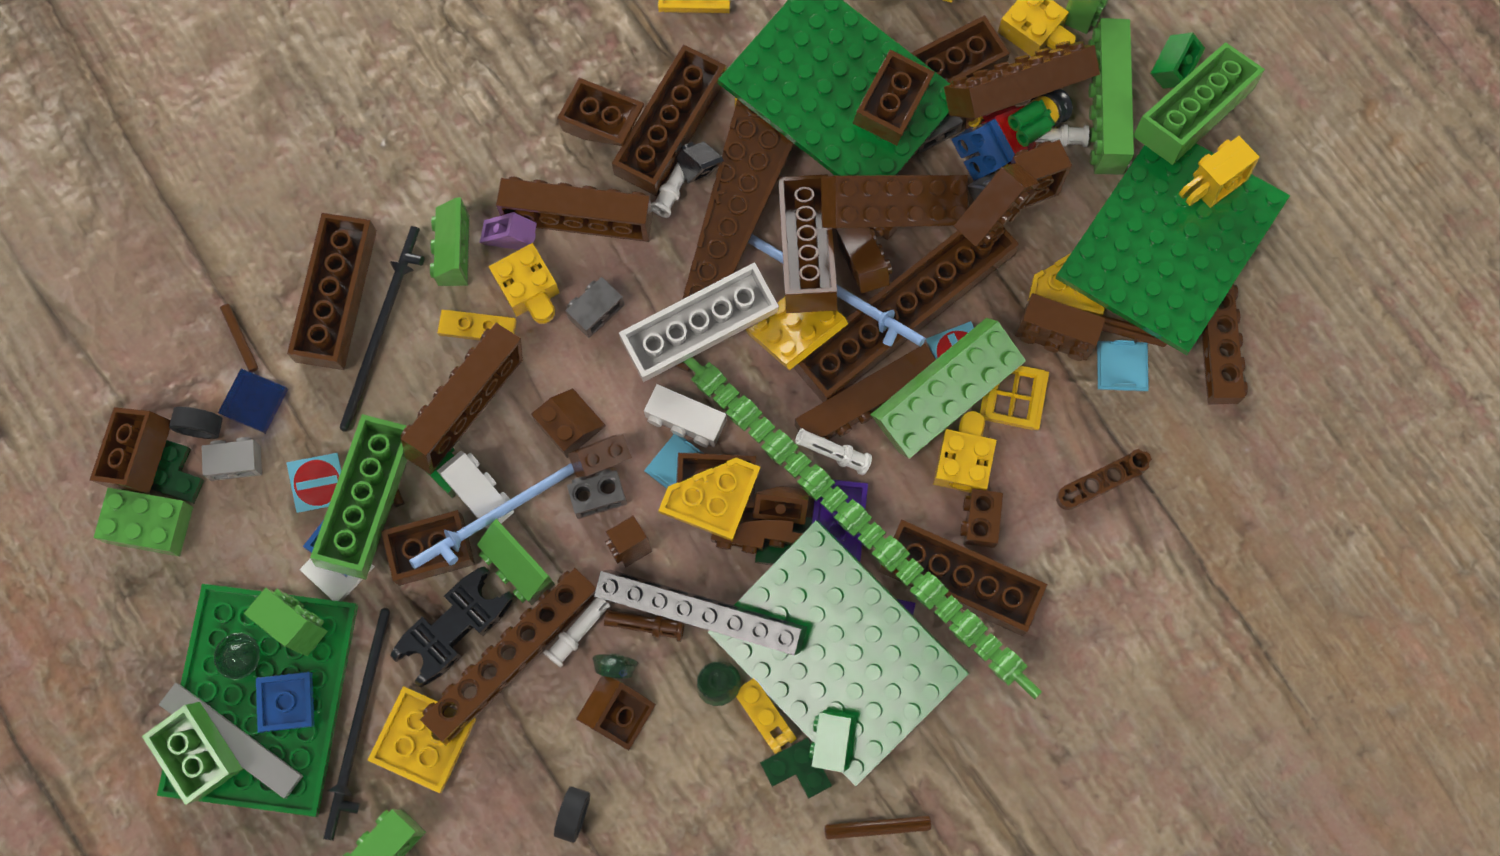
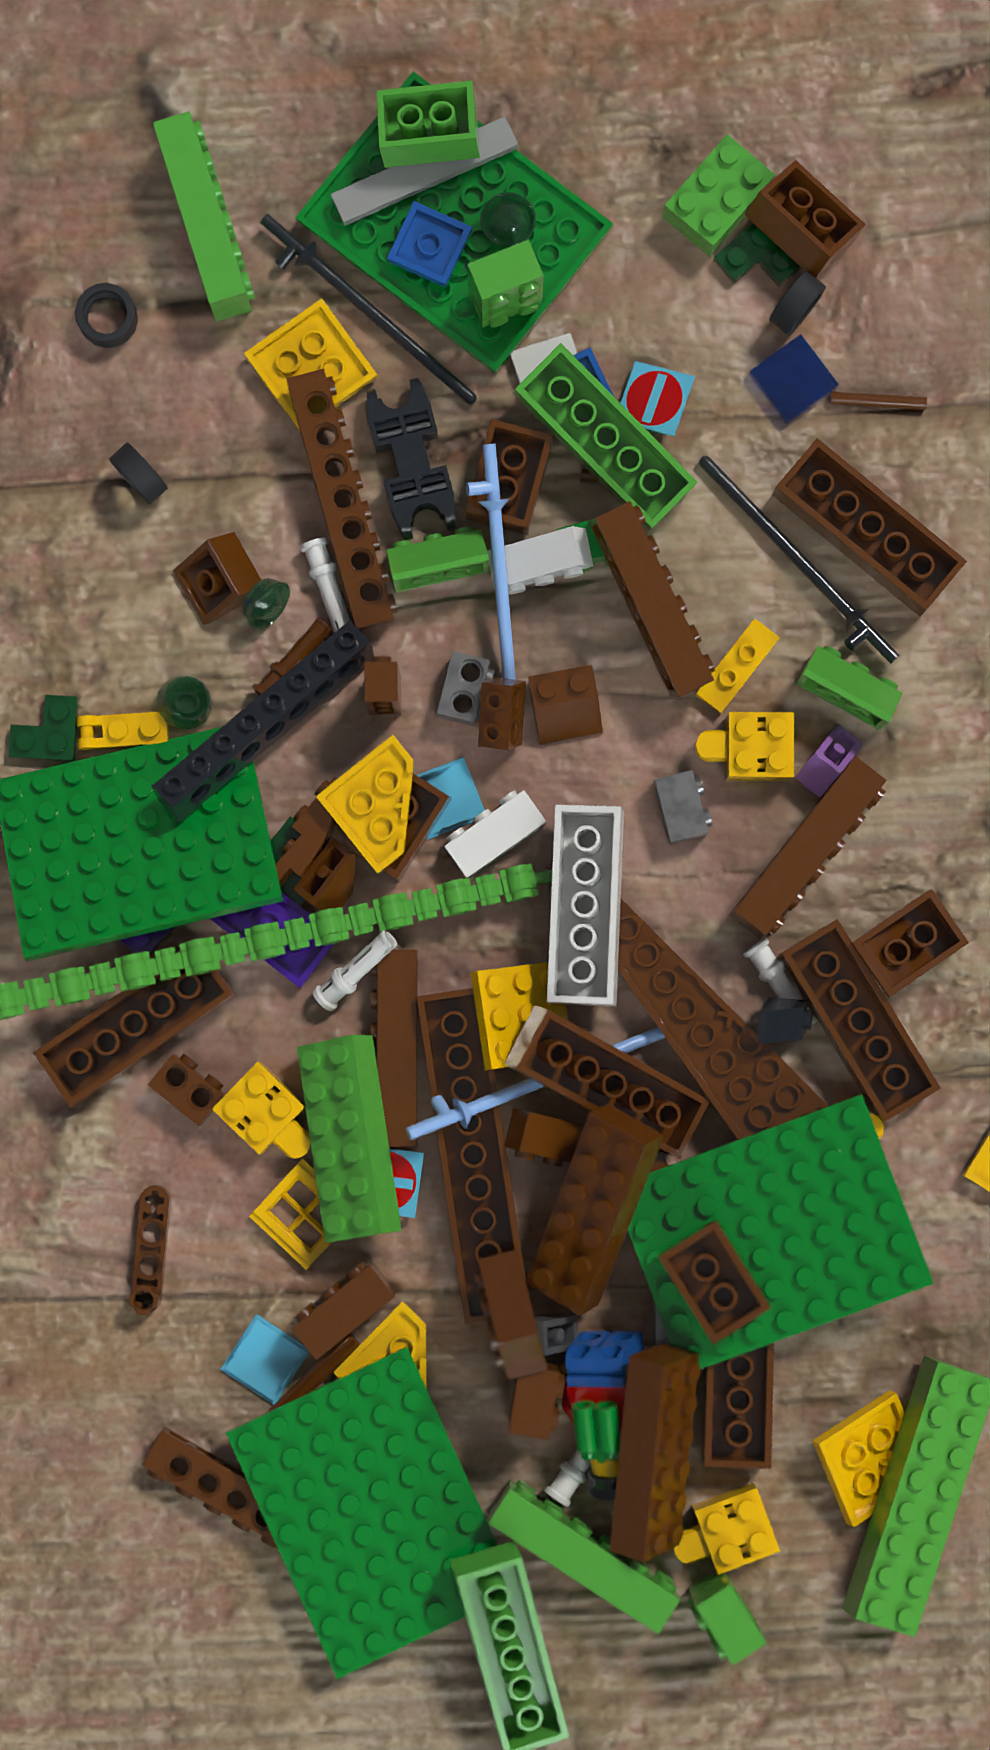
camera: 120 degrees right, 10 degrees up
light grey brick [202,437,262,481] -> none
brick [809,710,856,773] -> none
green brick [1150,32,1205,89] -> none
yellow brick [1179,136,1260,208] -> none

